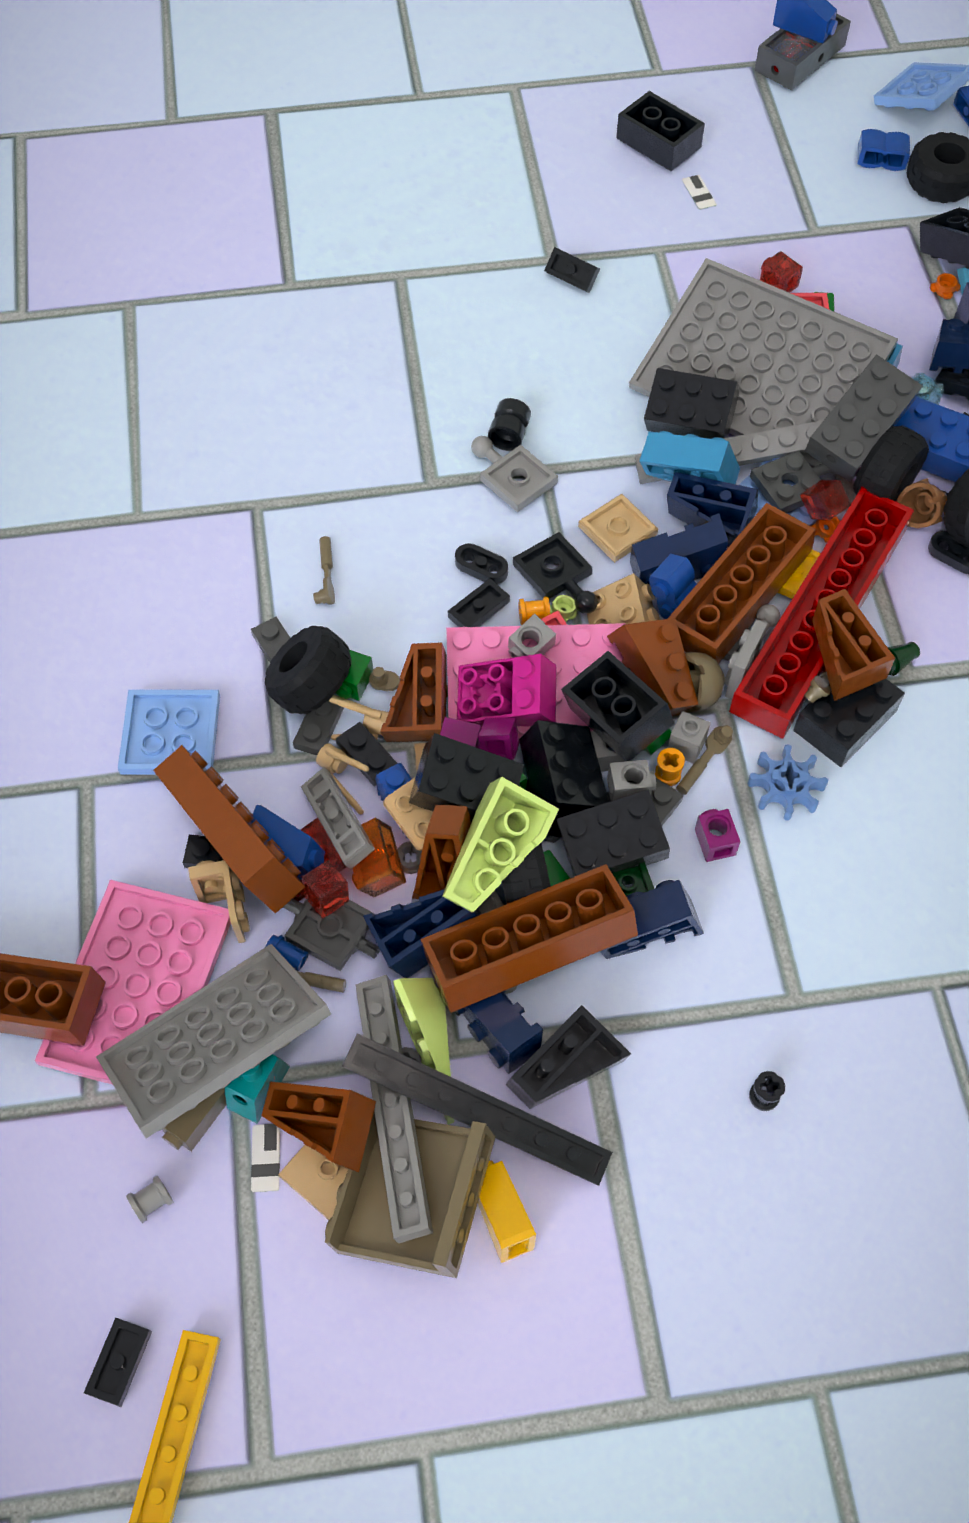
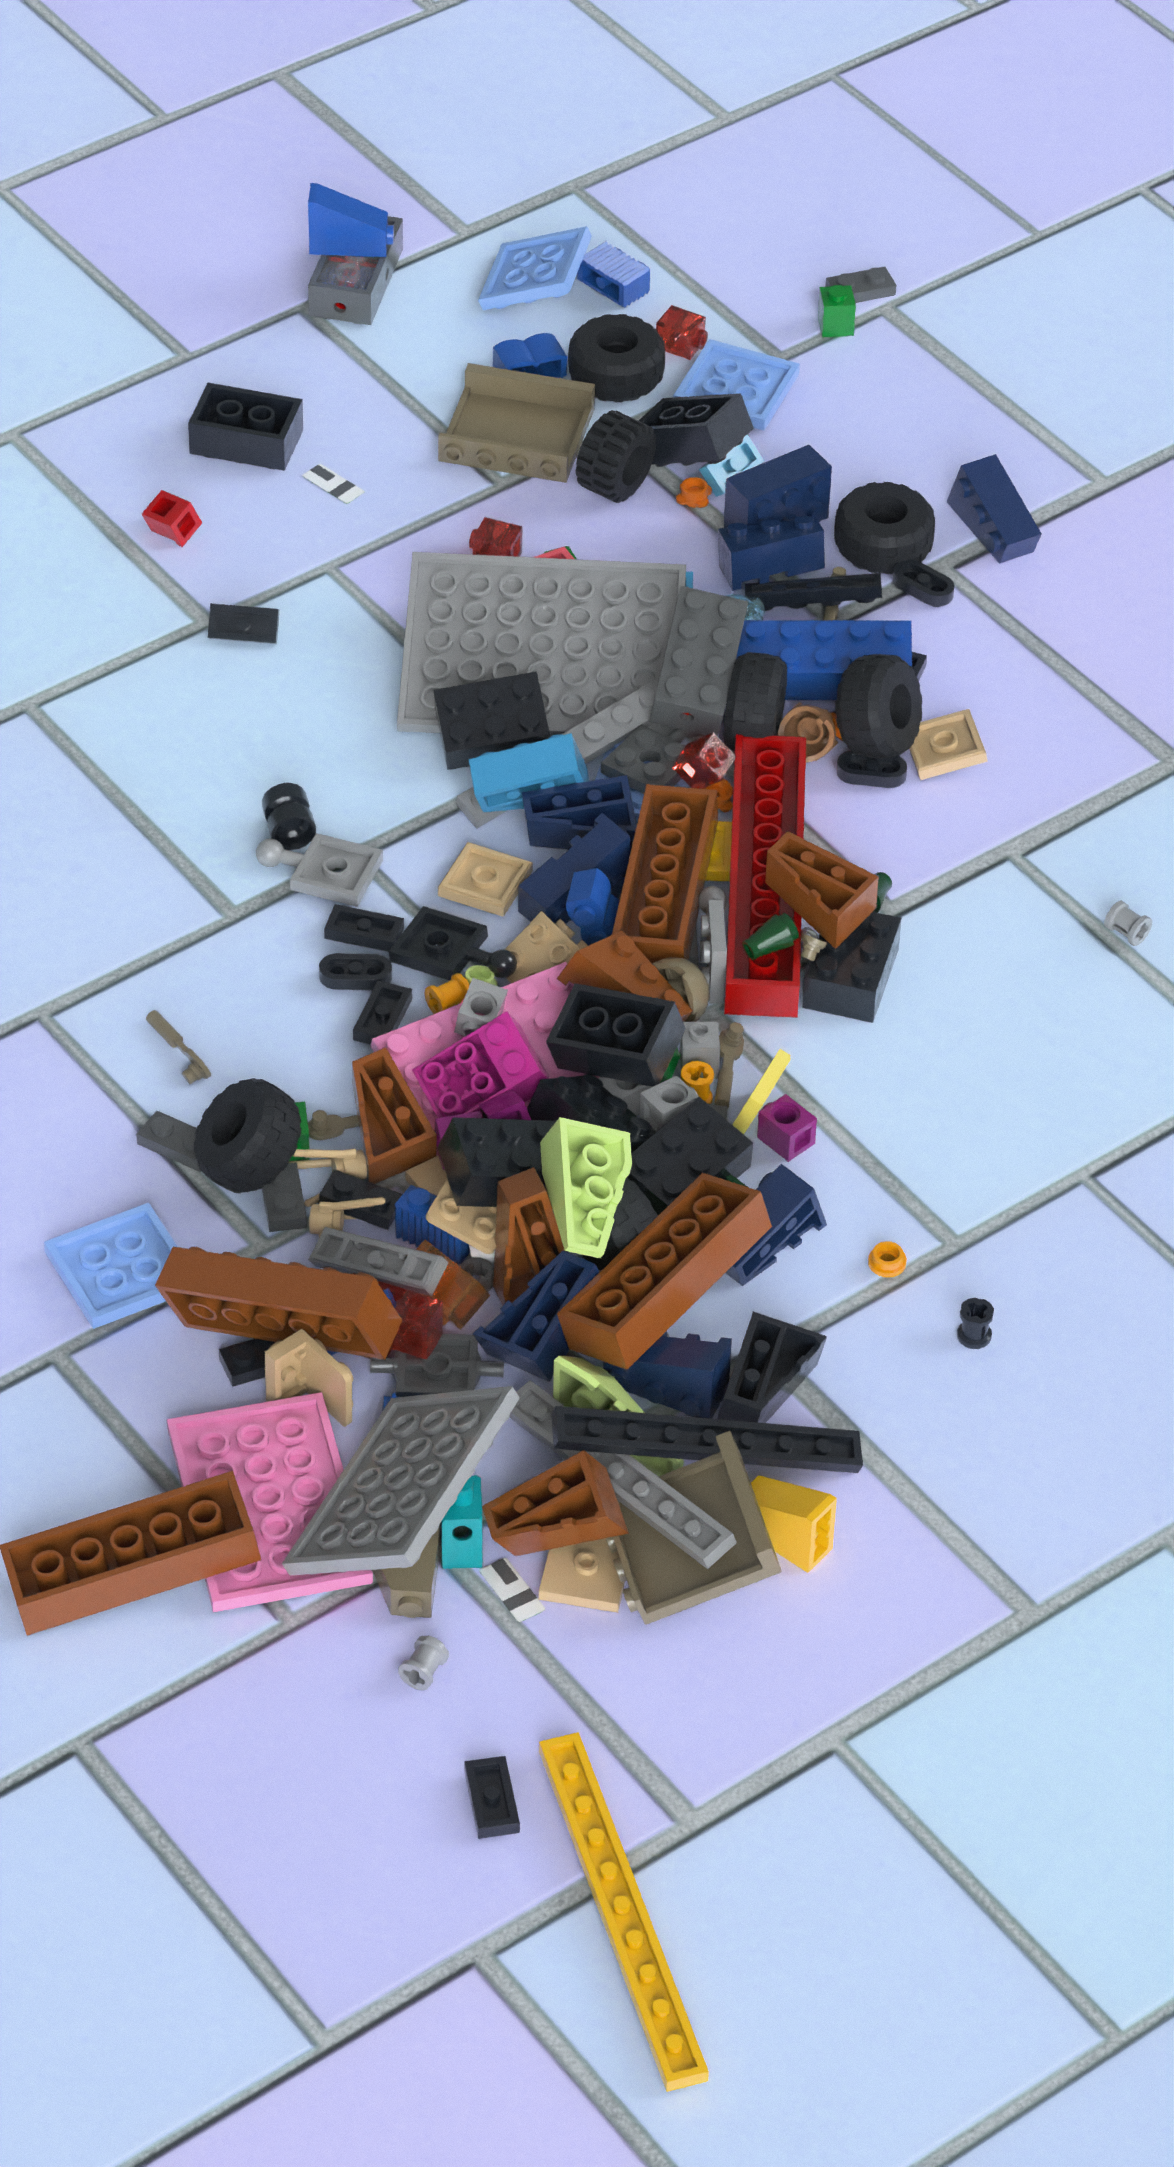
camera: 30 degrees left, 15 degrees down
medium blue gear [747,744,828,821] -> none
none -> red brick [142,490,202,547]
none -> black plate [324,904,404,952]
none -> dark tan panel [438,363,595,483]
none -> black tyre [575,410,656,503]
none -> light yellow tile [732,1049,791,1134]
none -> dark green cone [742,913,799,960]
none -> light orange plate [868,1241,907,1277]

